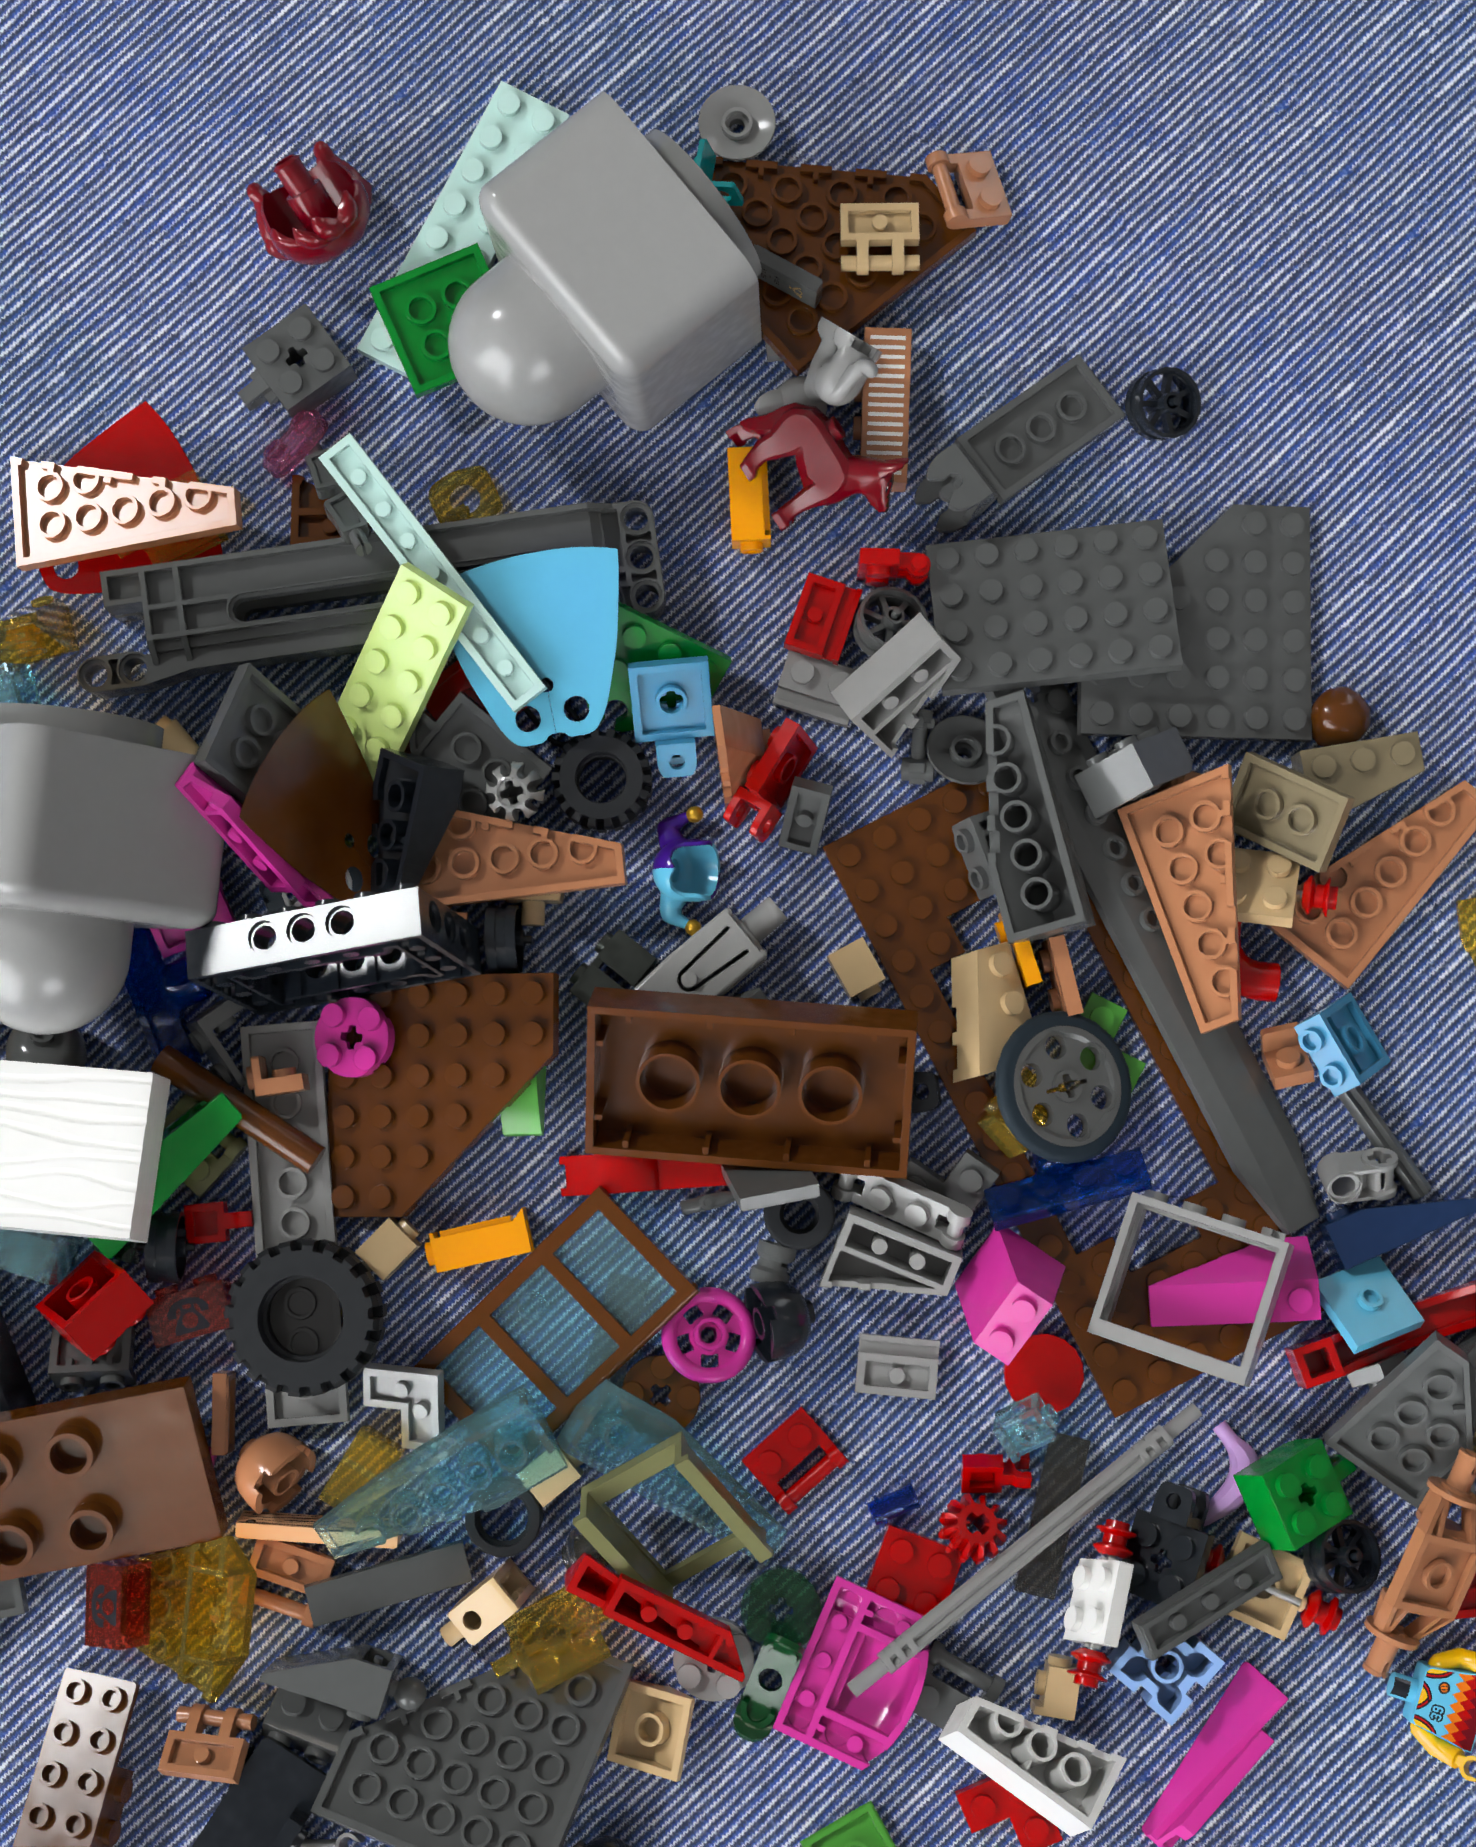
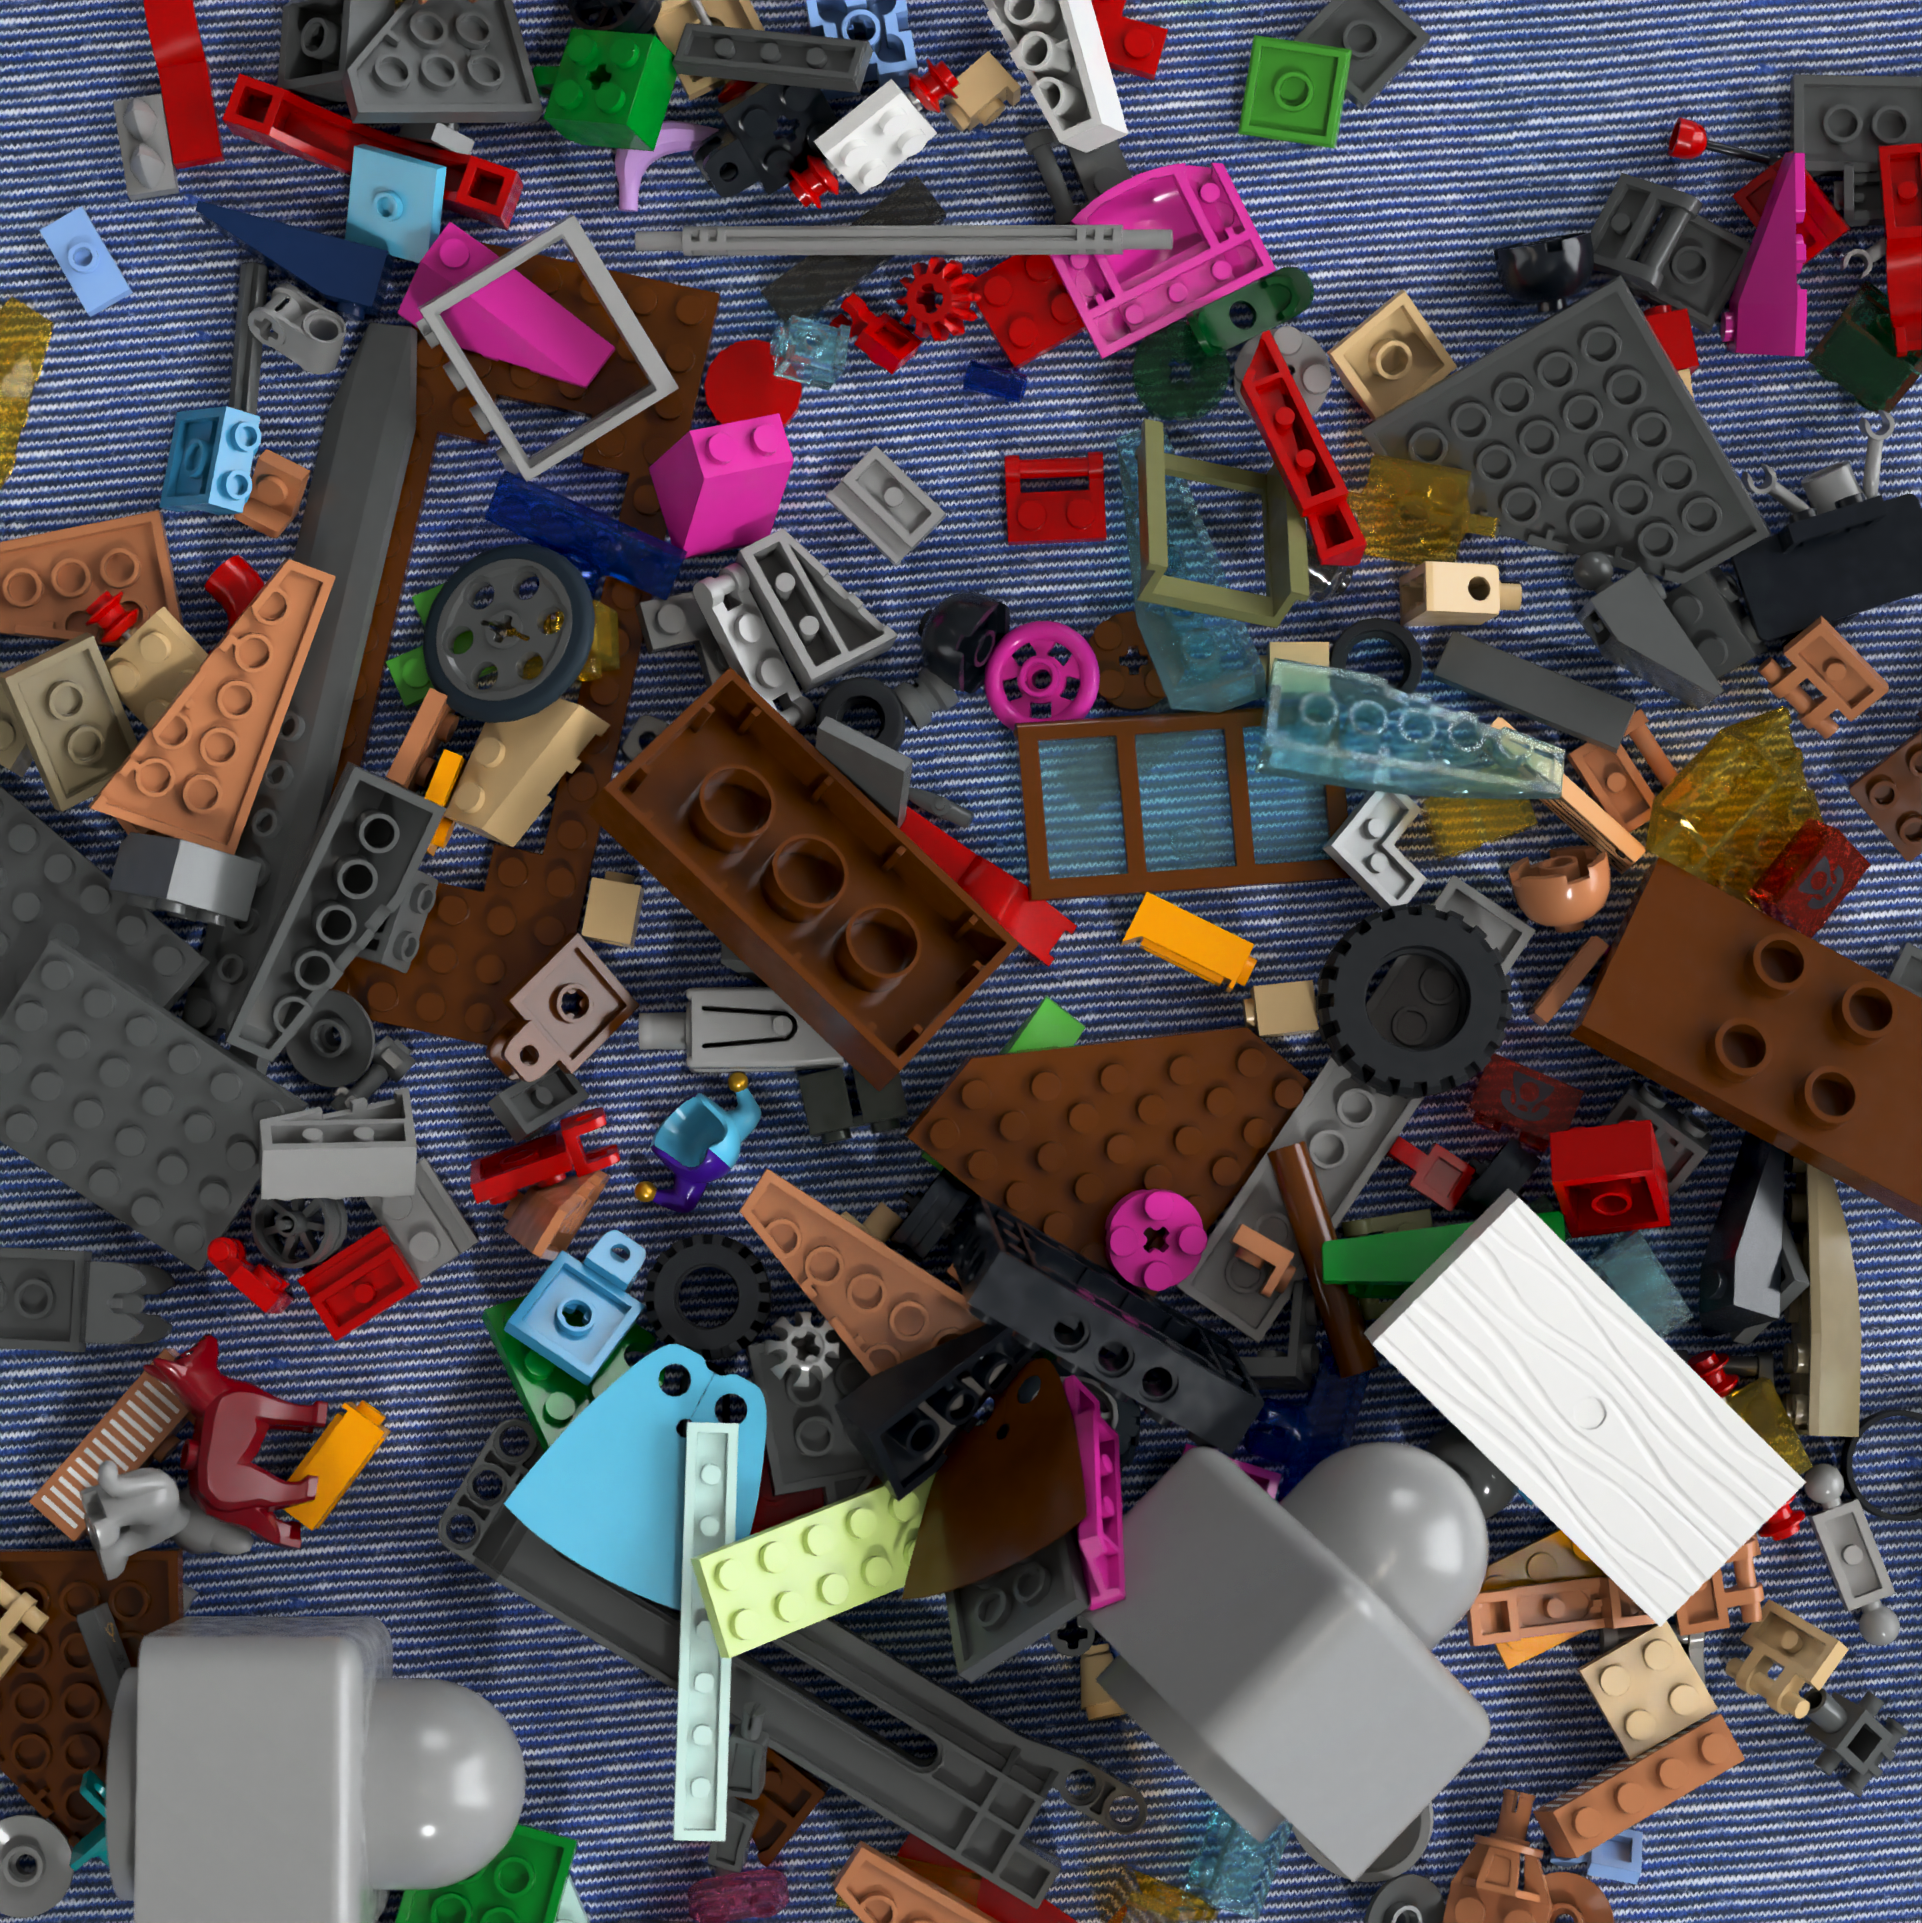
camera: 150 degrees left, 0 degrees up
clear yellow piece [428,466,503,523] -> none
none -> plate [486,933,640,1082]

